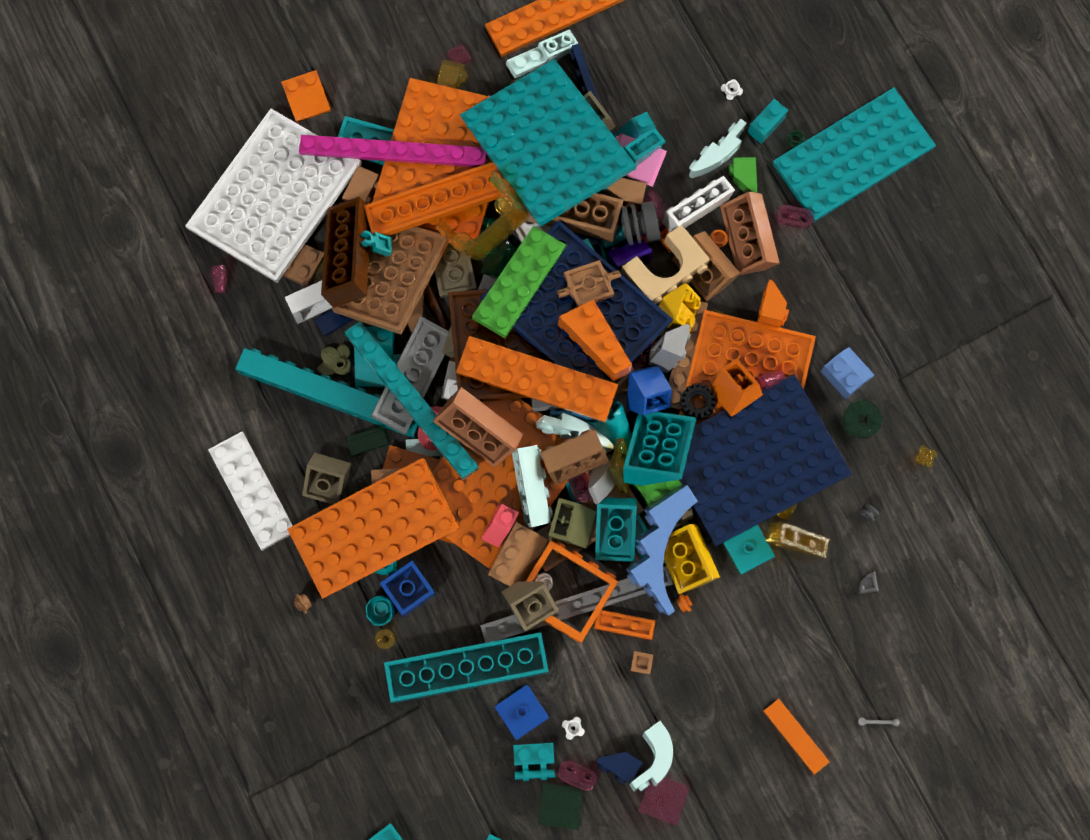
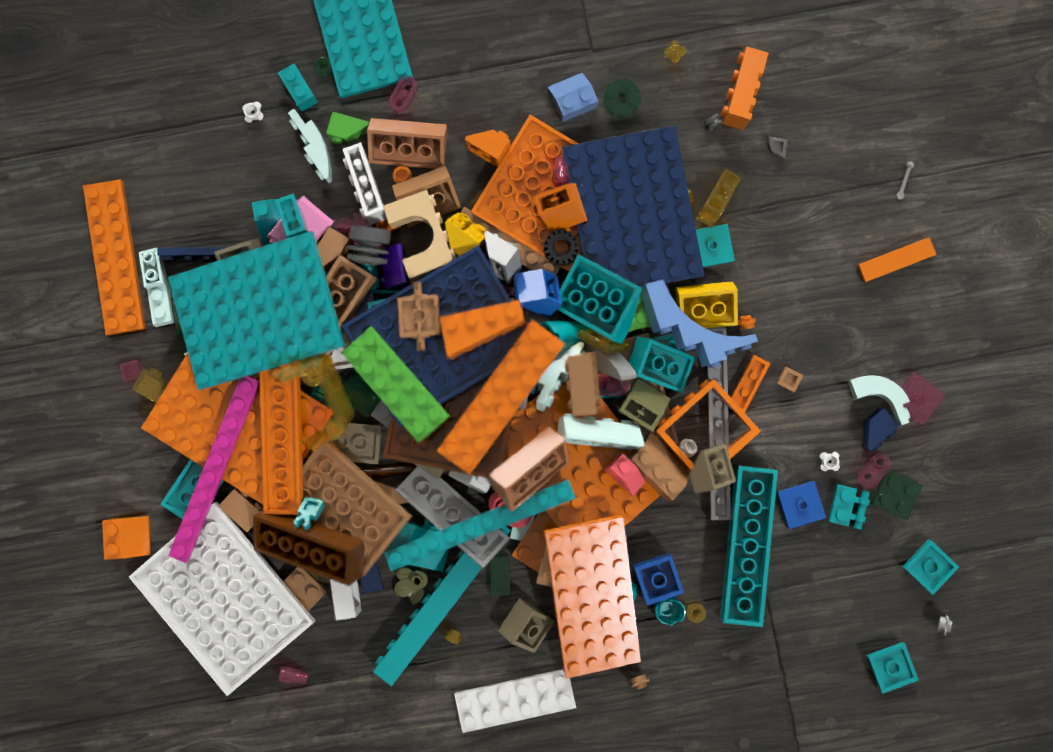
camera: 70 degrees left, 10 degrees up
none -> clear yellow plate [444,629,463,646]
none -> orange wedge [720,47,768,130]

